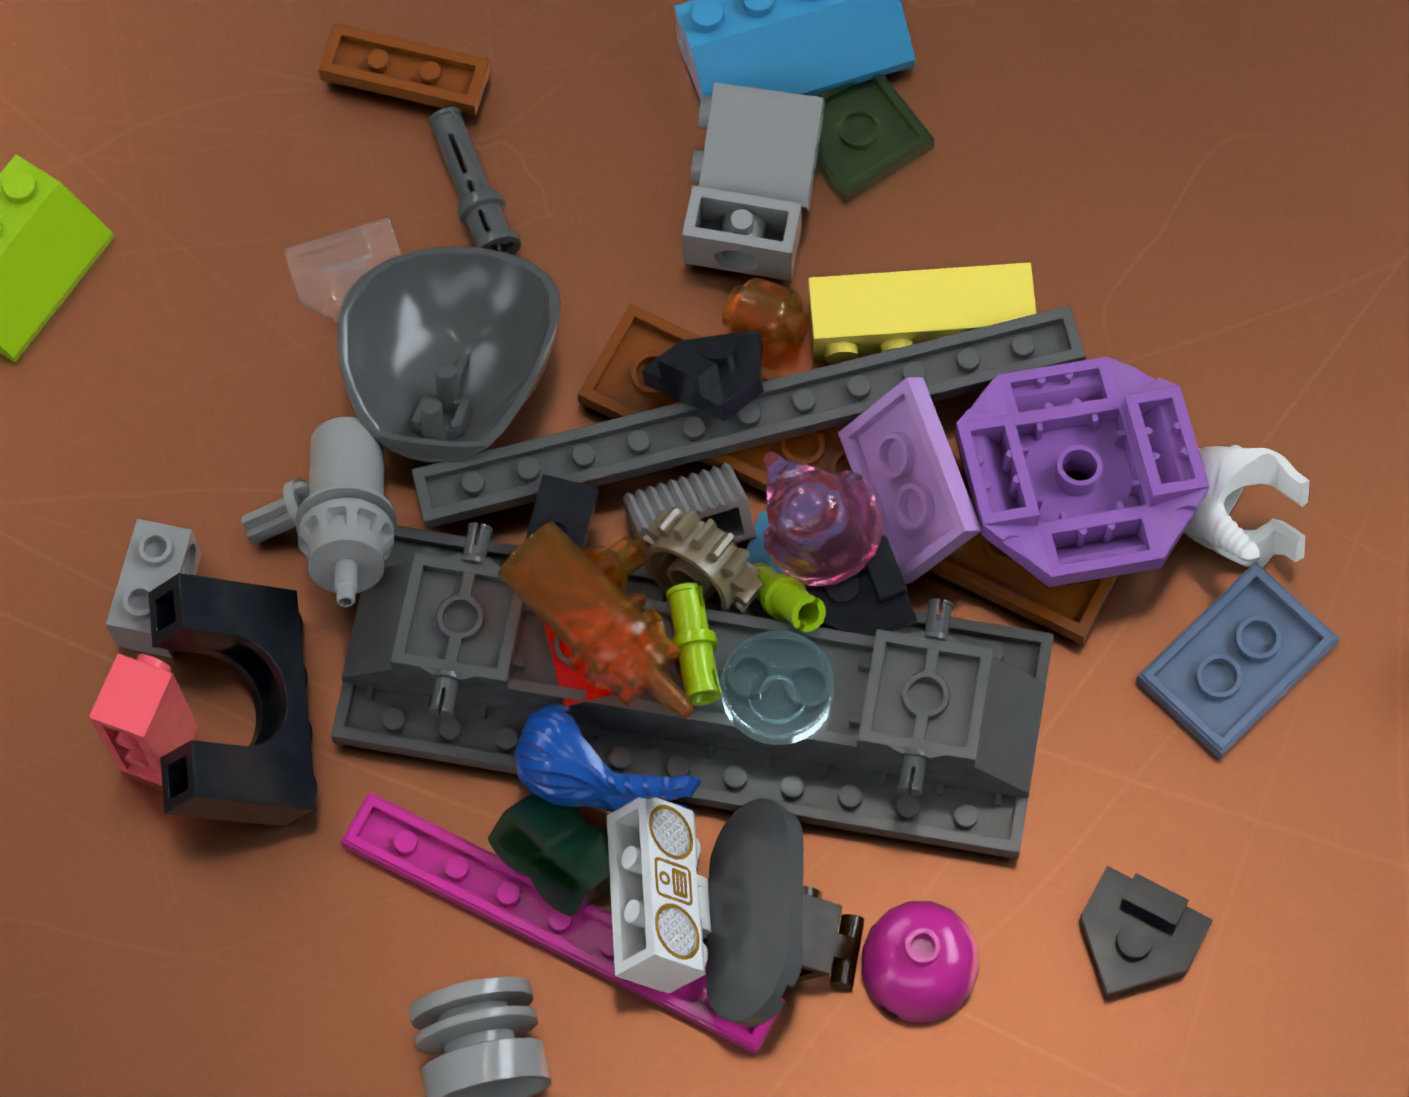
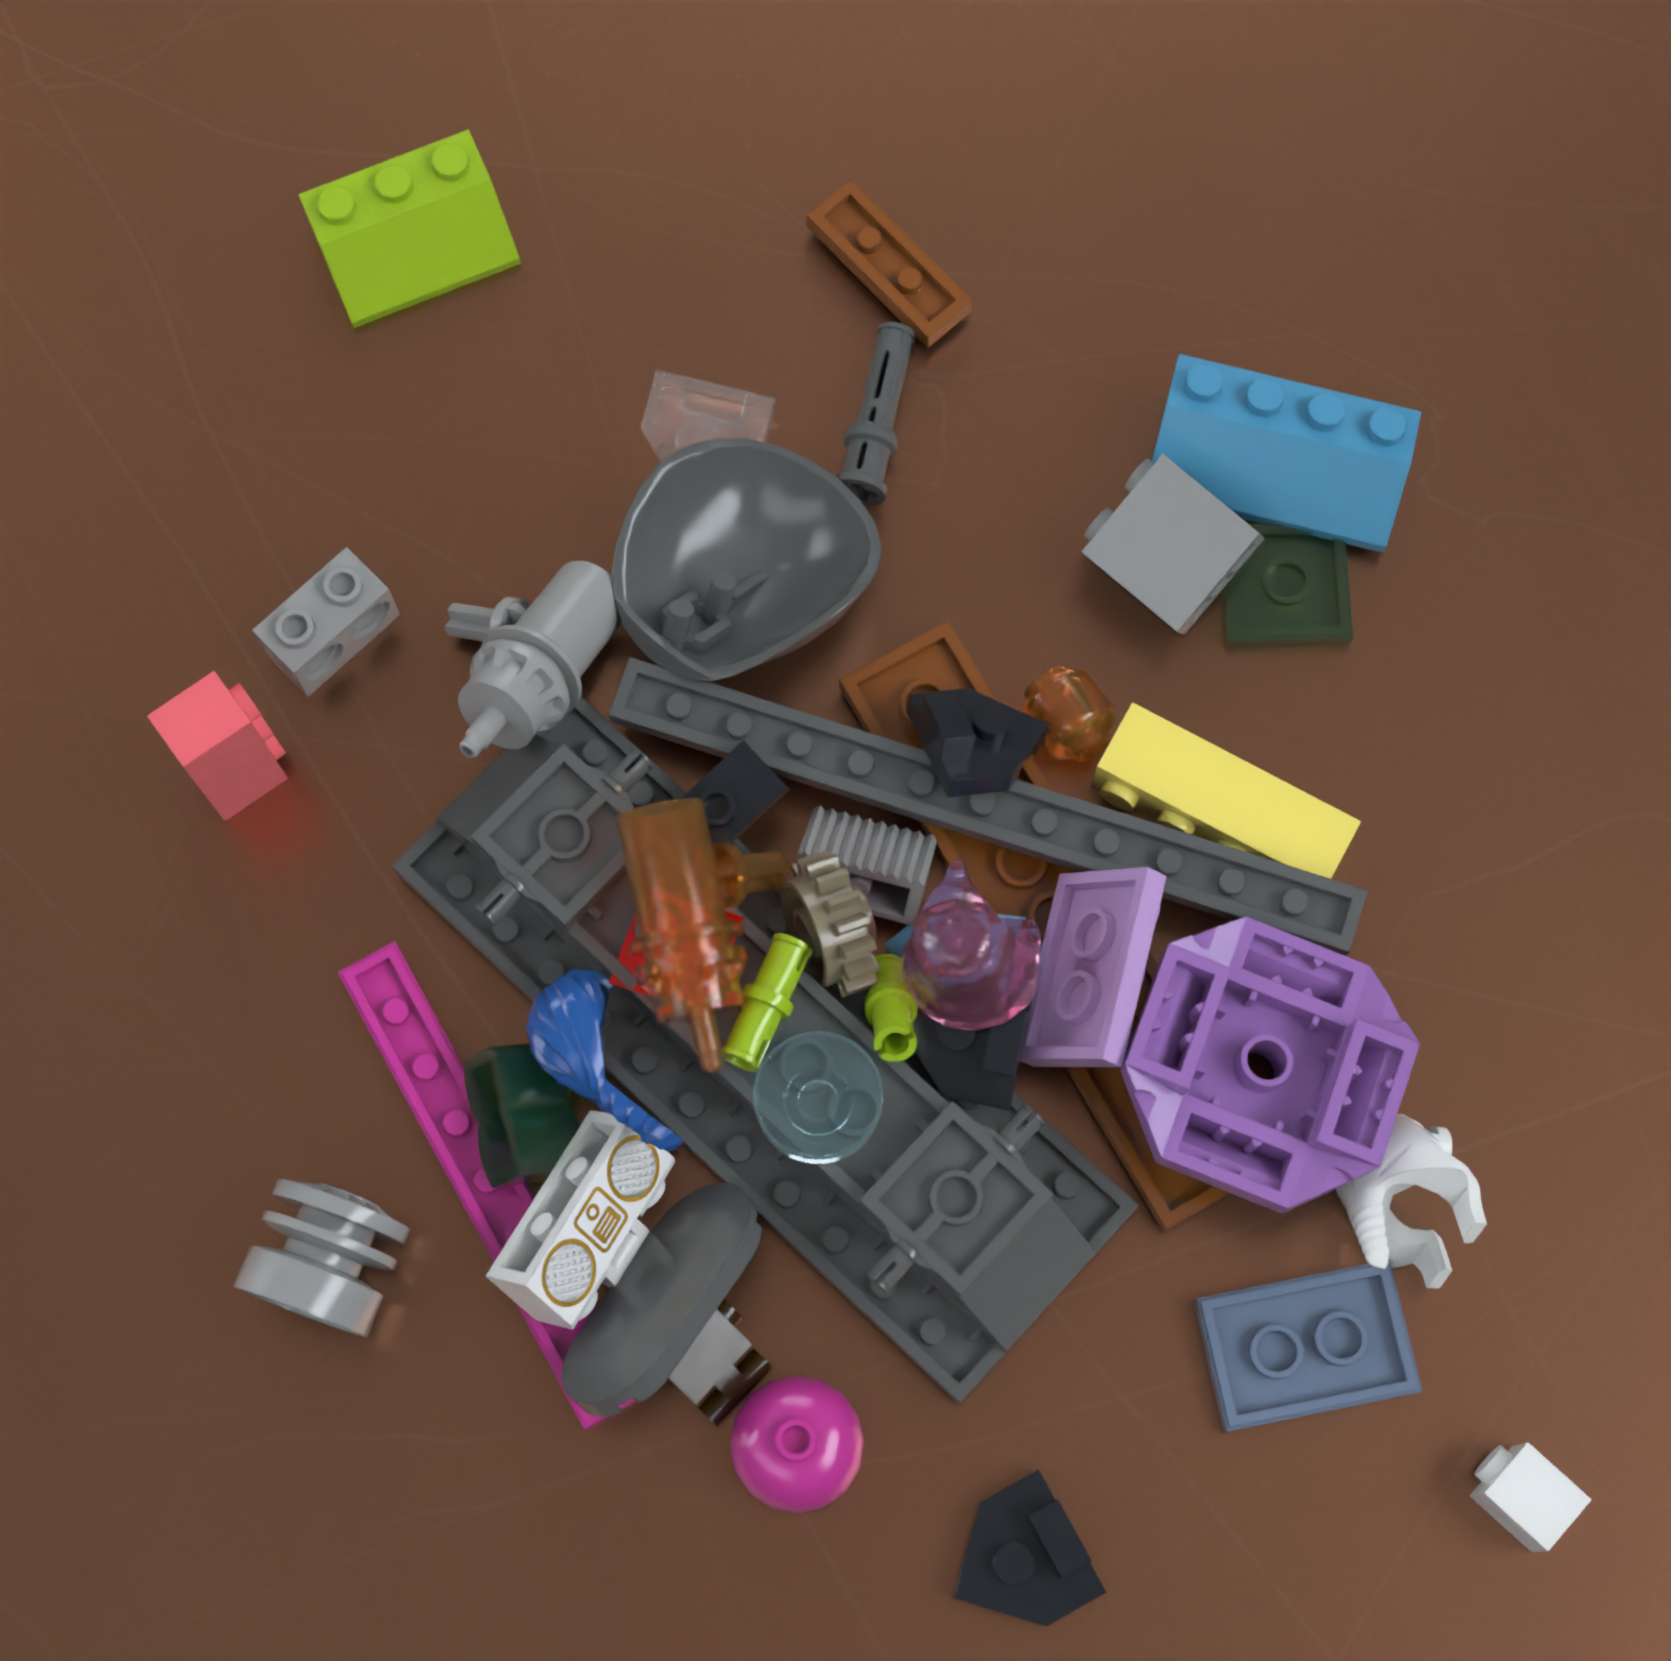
camera: 30 degrees right, 5 degrees up
black arch [148,573,317,826] -> none
light grey brick [682,185,802,281] -> none

